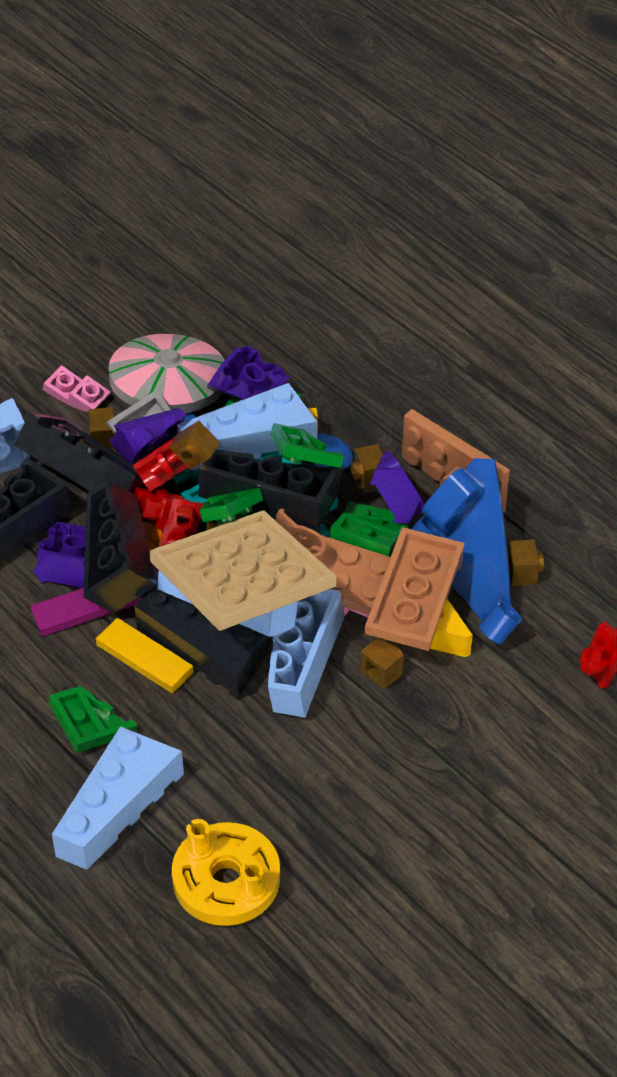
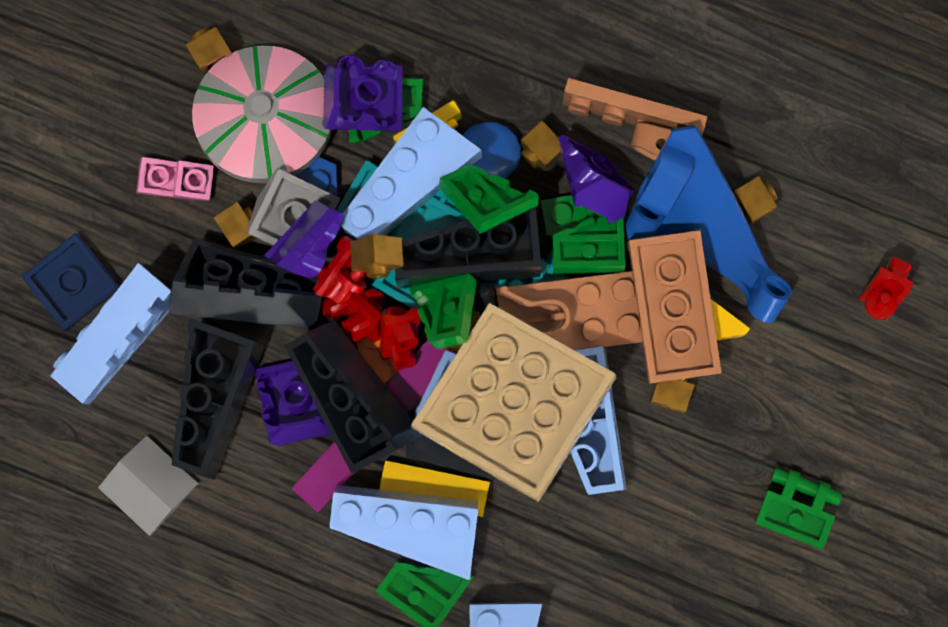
camera: 20 degrees left, 35 degrees up
none -> pearl gold plate [186,27,232,75]
none -> light blue wedge [330,485,478,580]
none -> green plate [754,467,843,550]

